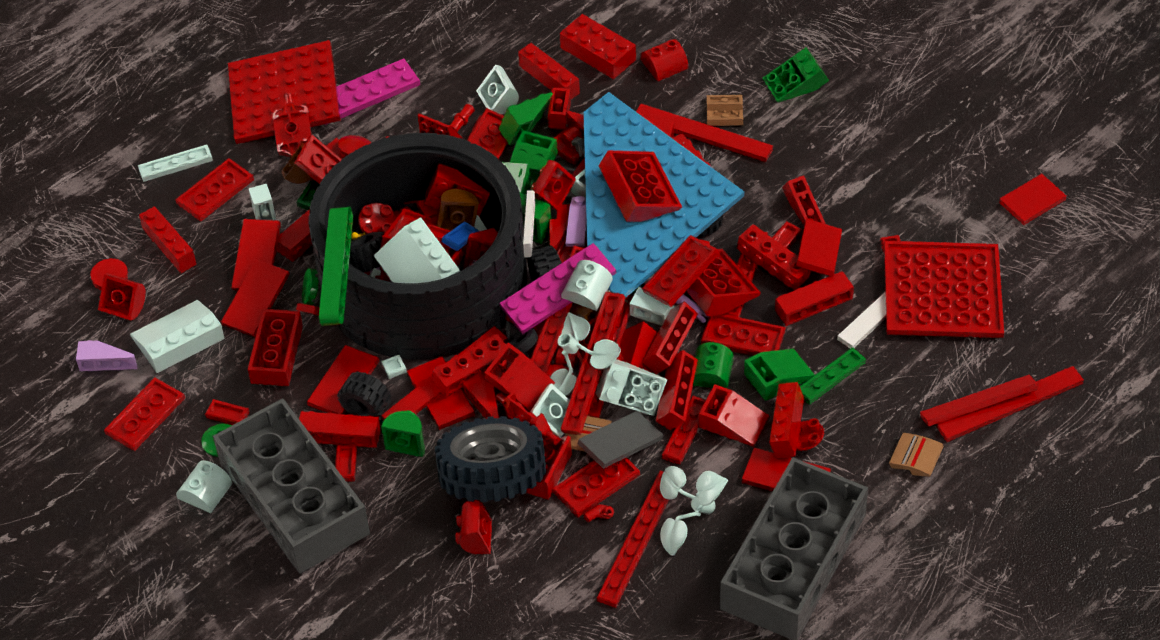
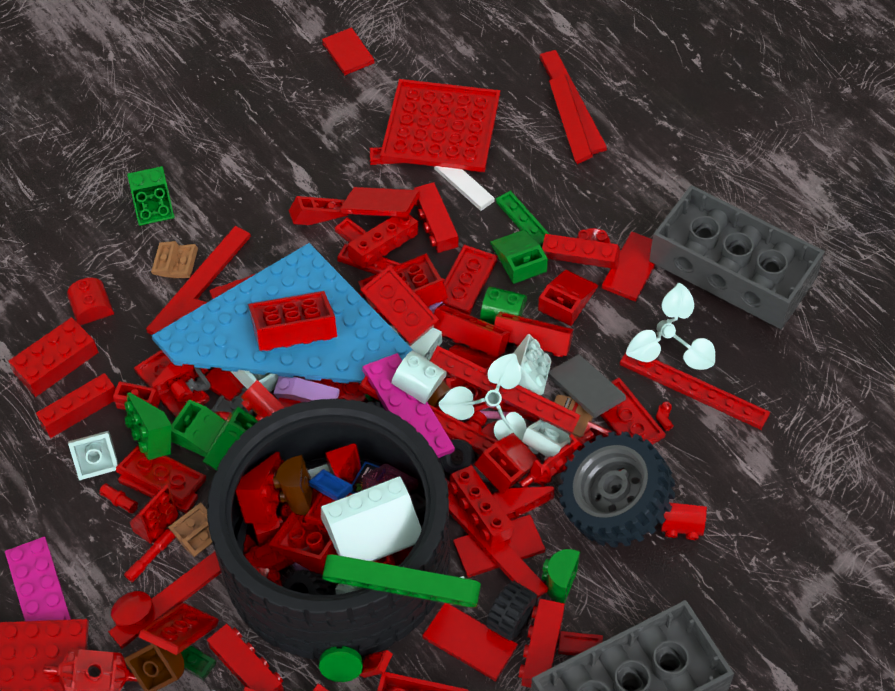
camera: 85 degrees left, 5 degrees up
red tile [662,396,706,465] -> none
medium nougat slope [889,433,944,477] -> none

